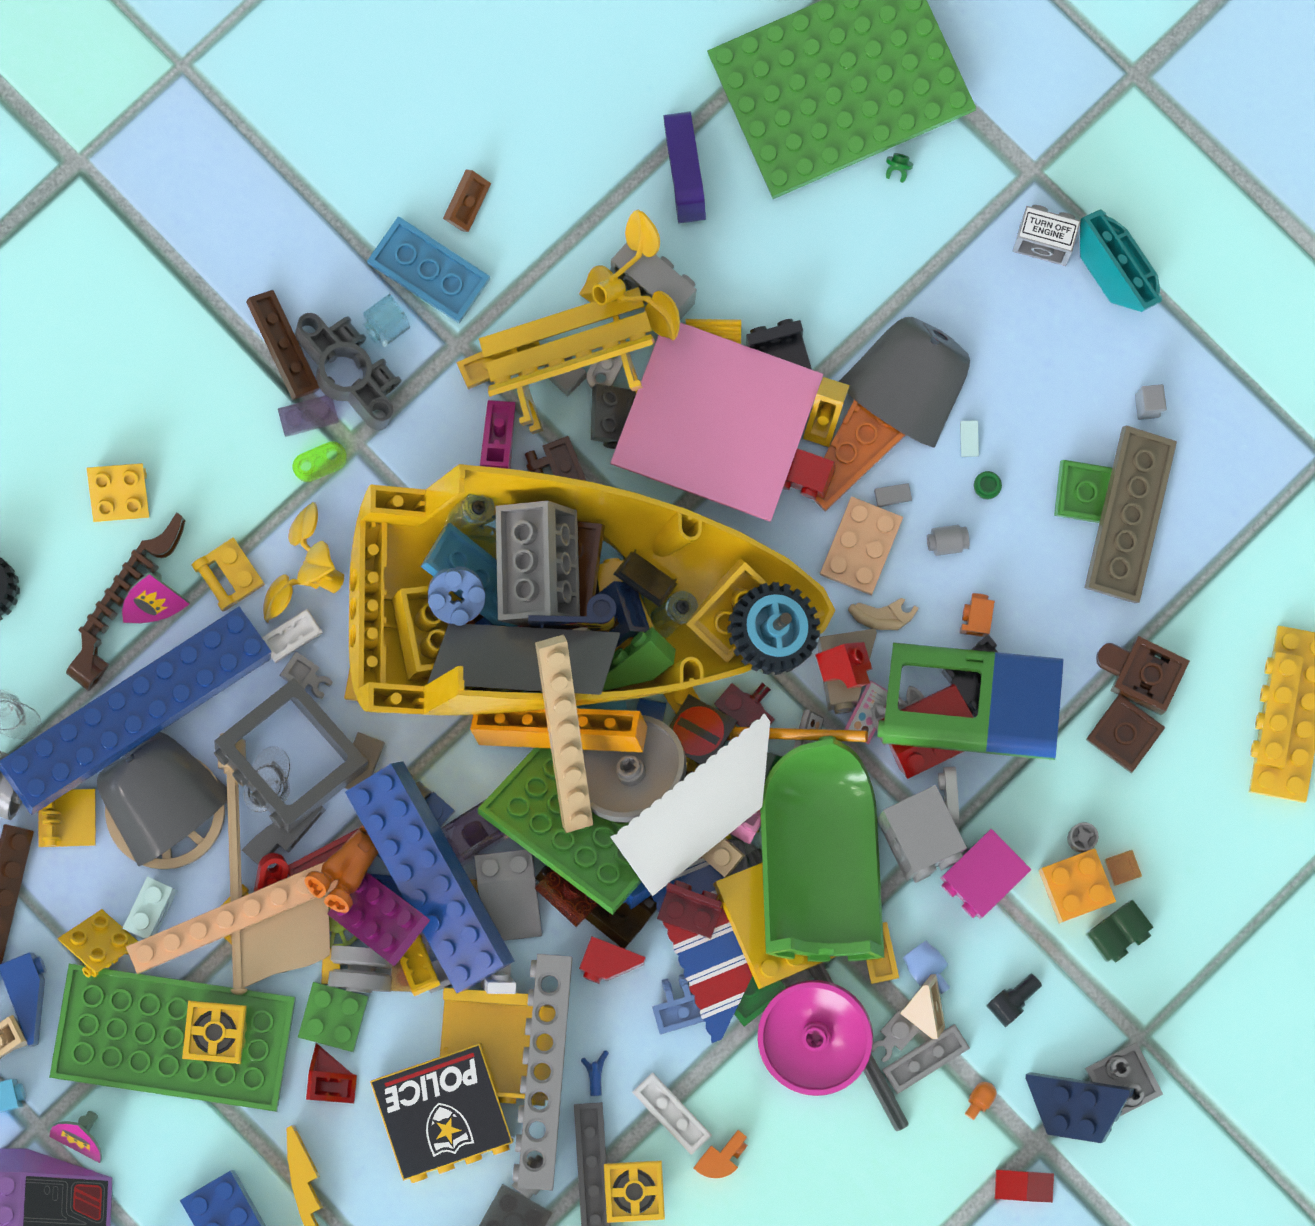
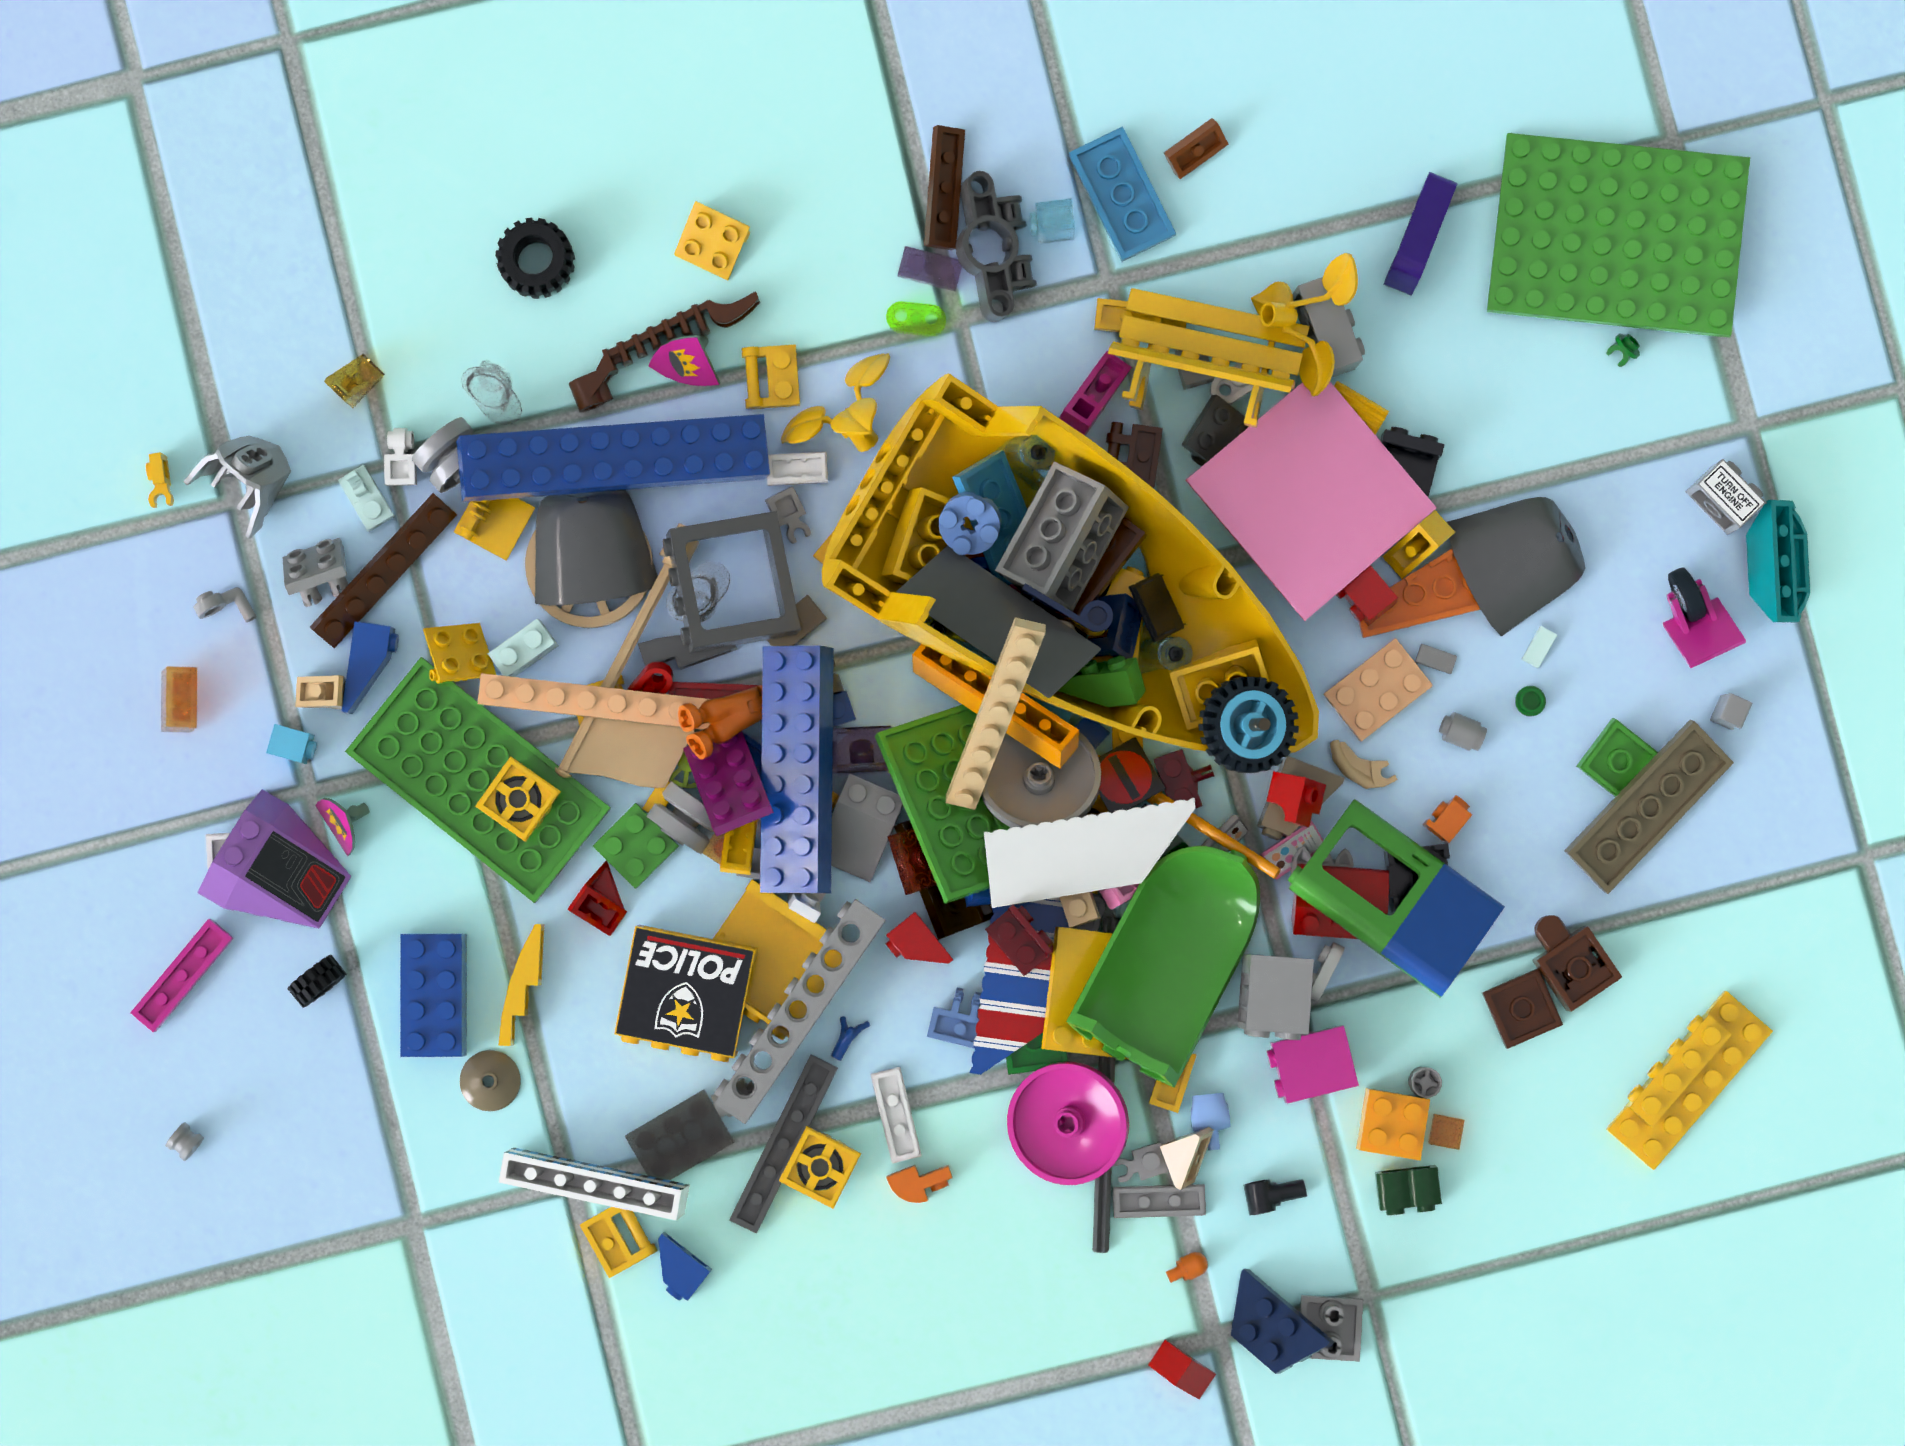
camera: 35 degrees right, 5 degrees up
none -> dark pink plate [1663,567,1746,668]

